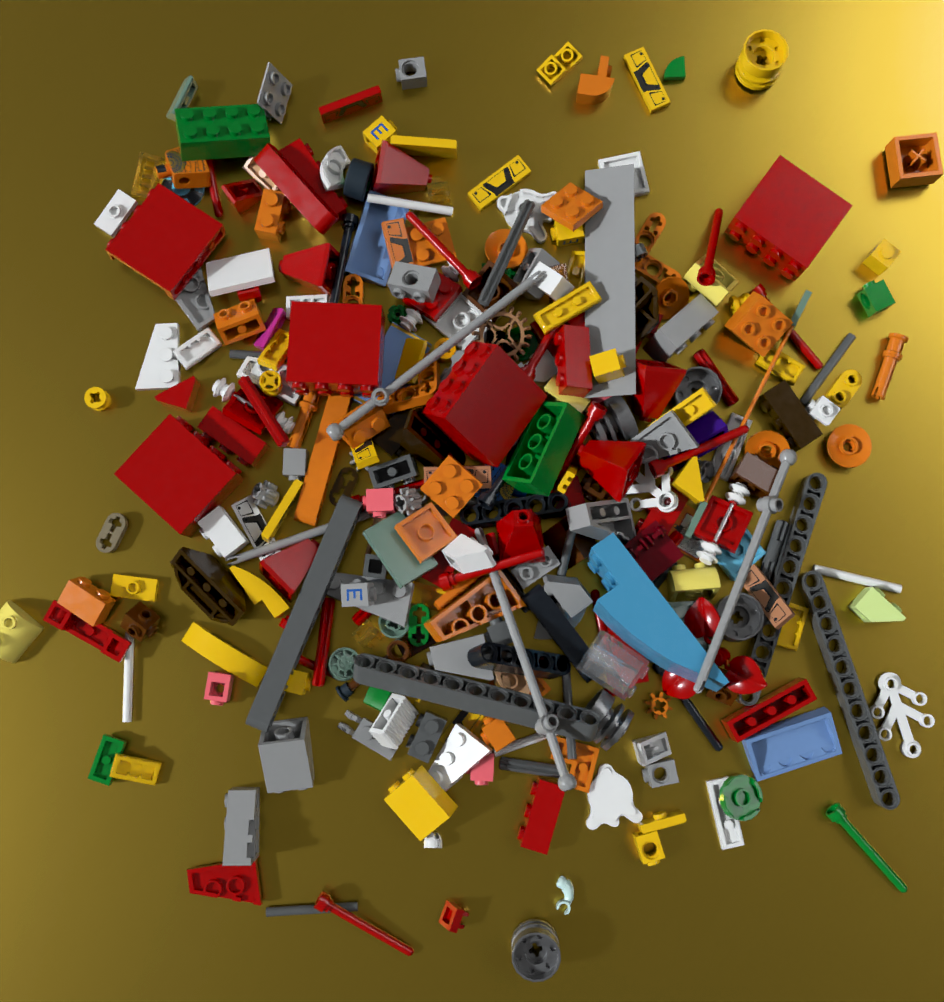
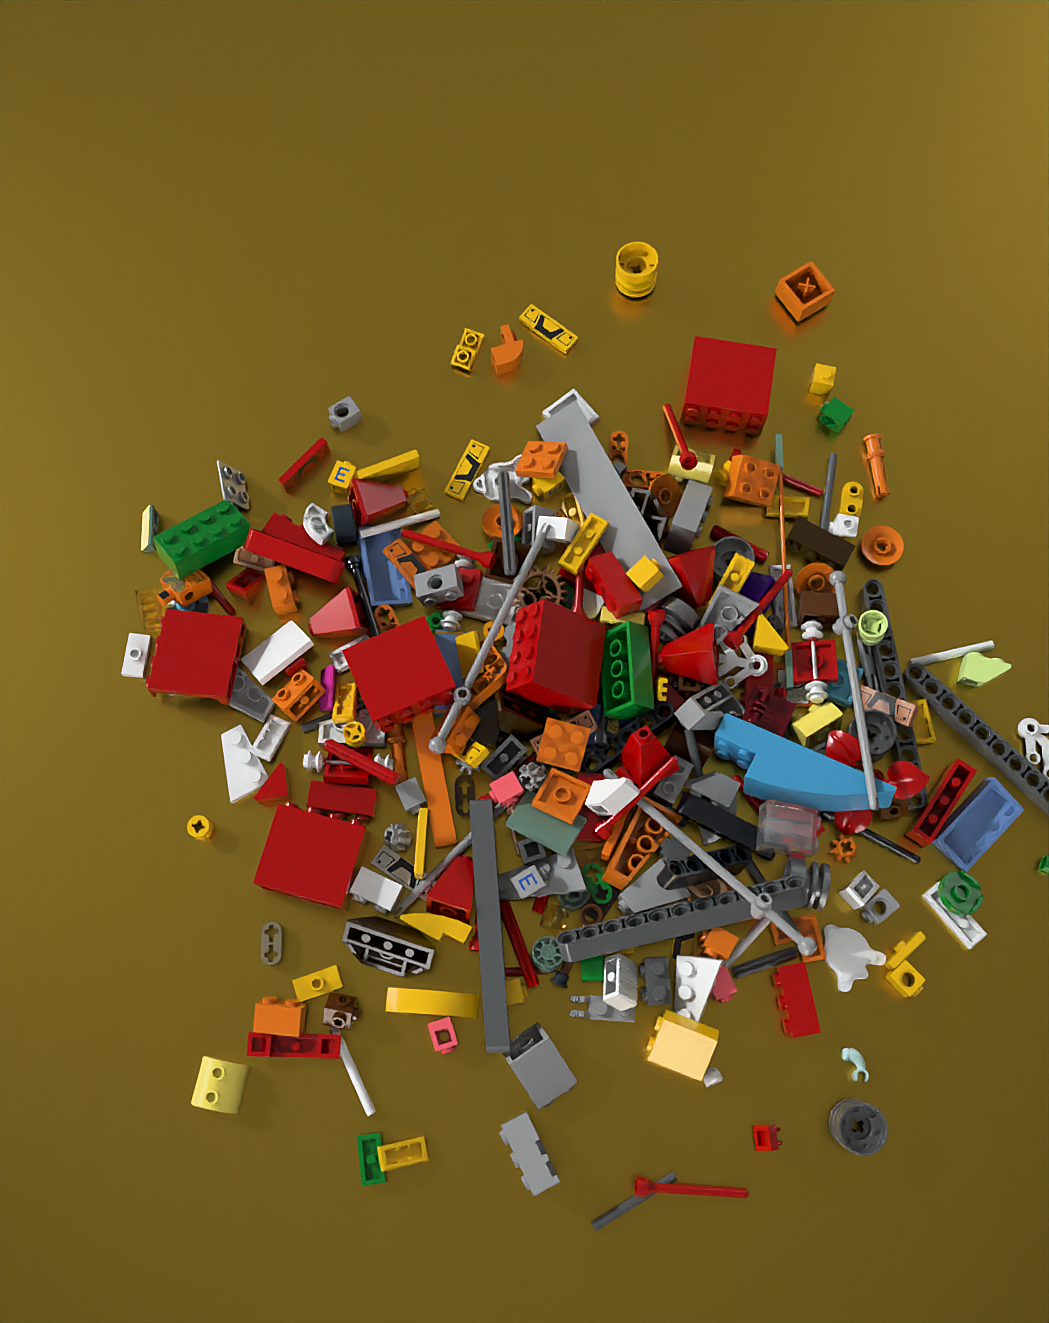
camera: 25 degrees left, 10 degrees down
red wing [187,859,263,906] -> none
green tile [663,56,686,81] -> none
none -> yellowish green wheel [856,610,888,645]

